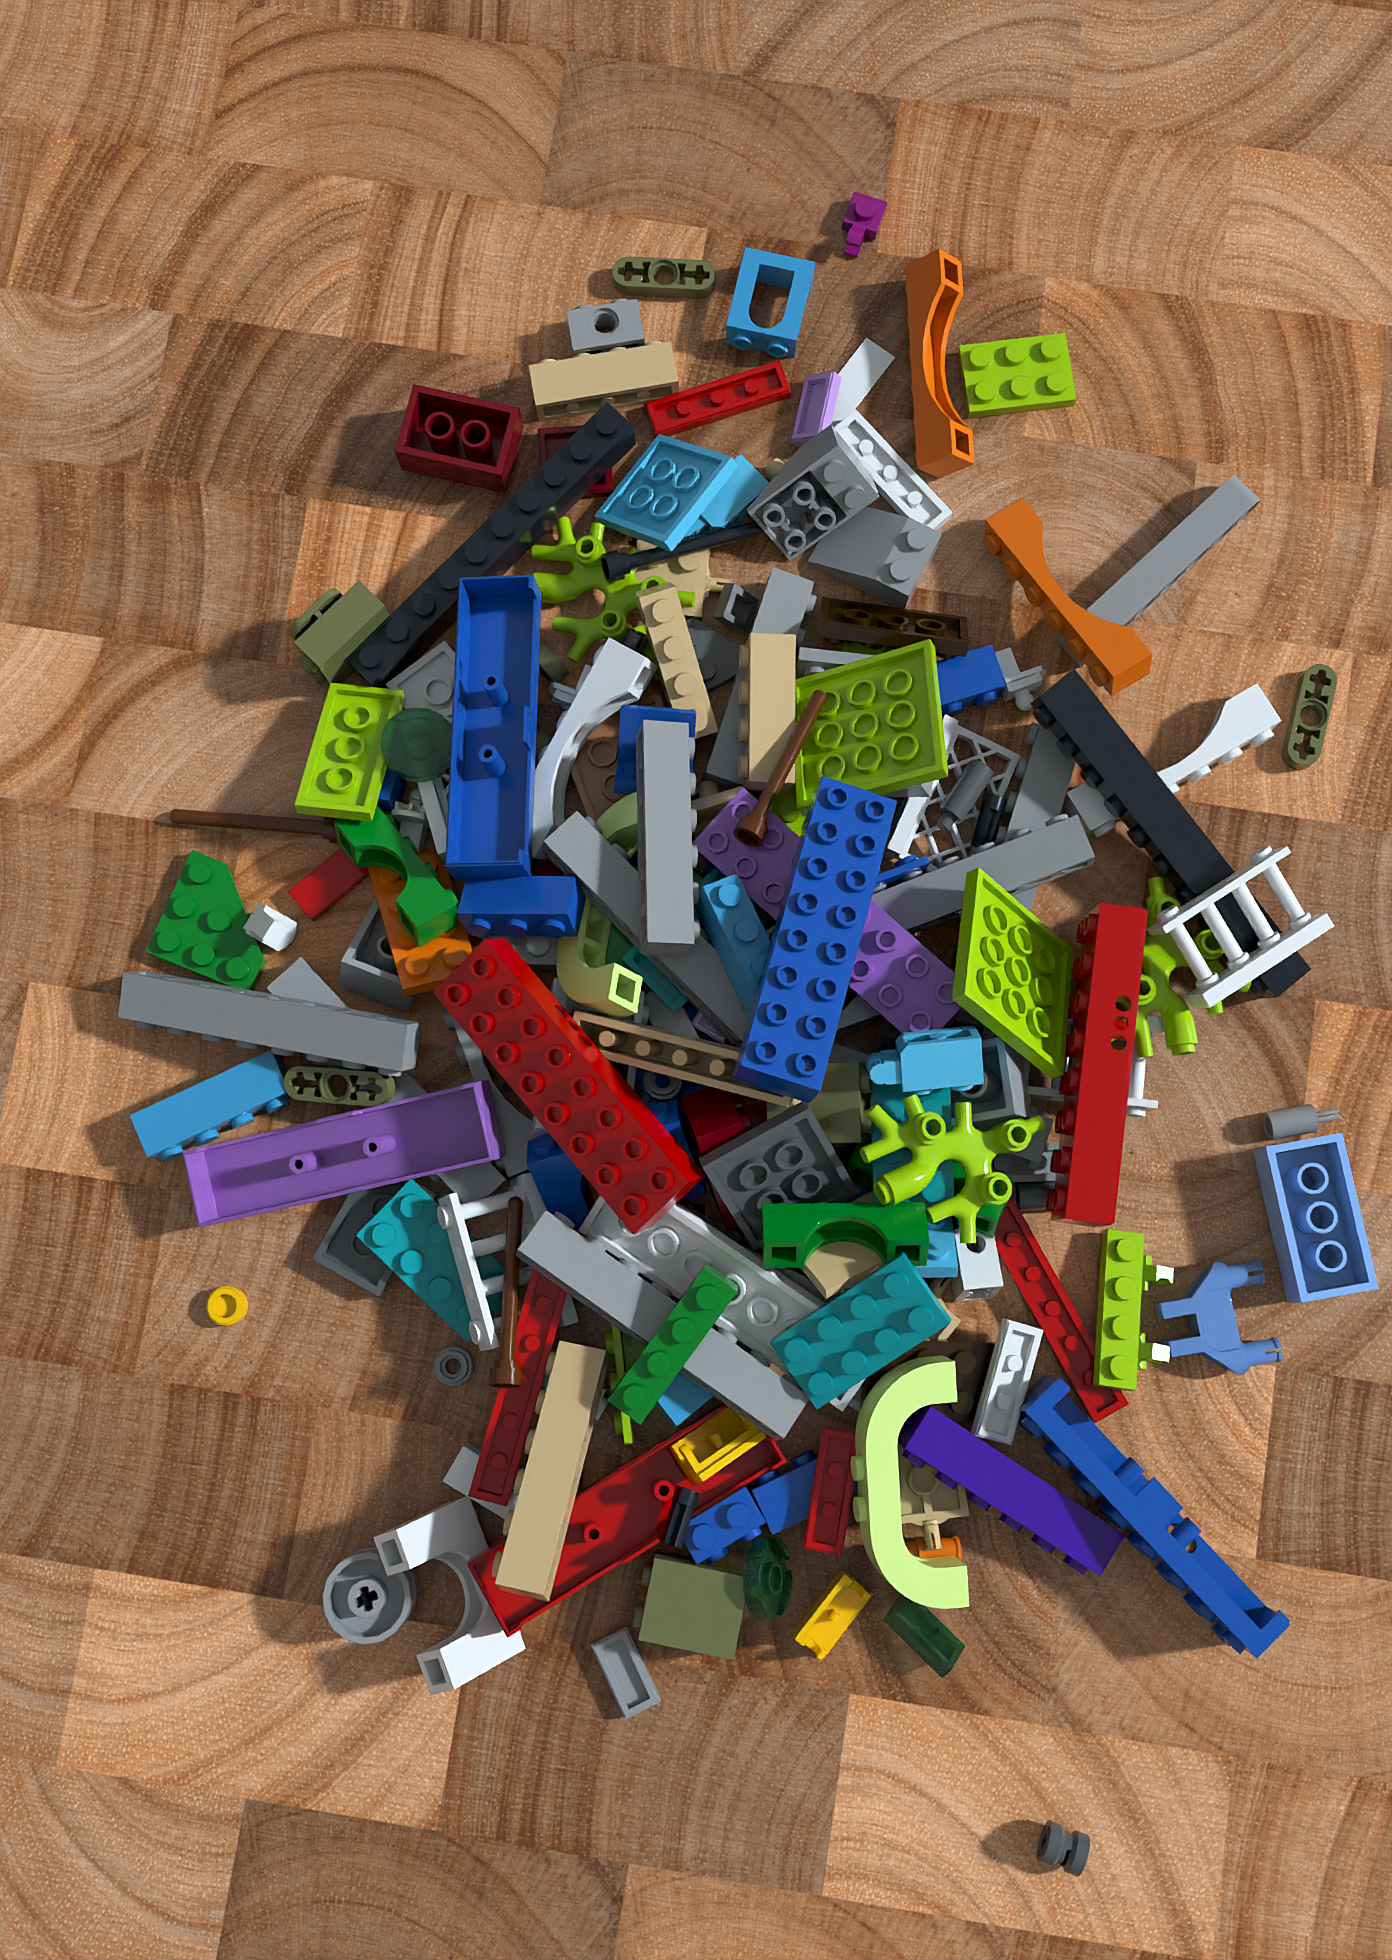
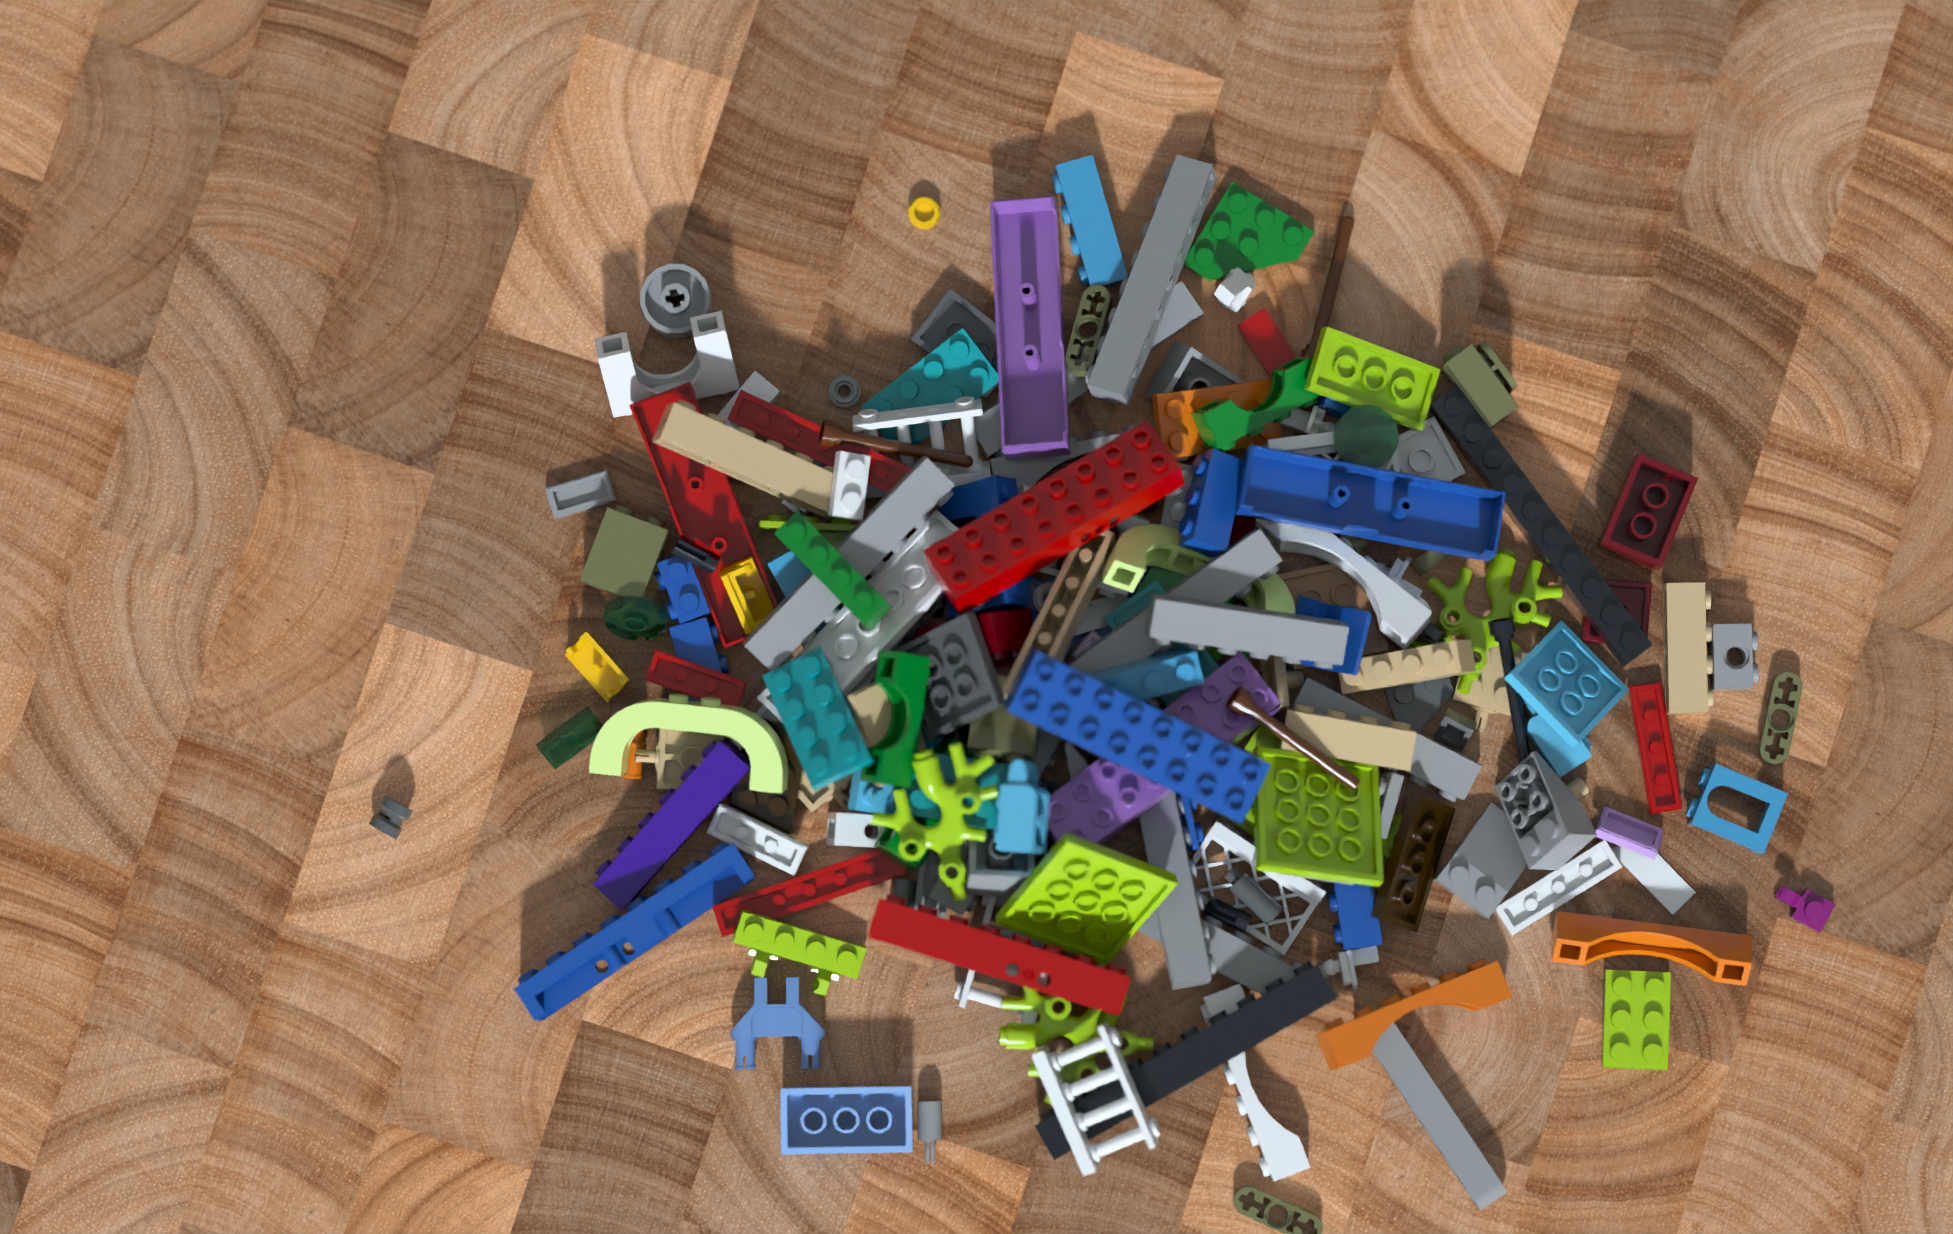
camera: 100 degrees right, 5 degrees up
none -> white plate [828,451,871,521]

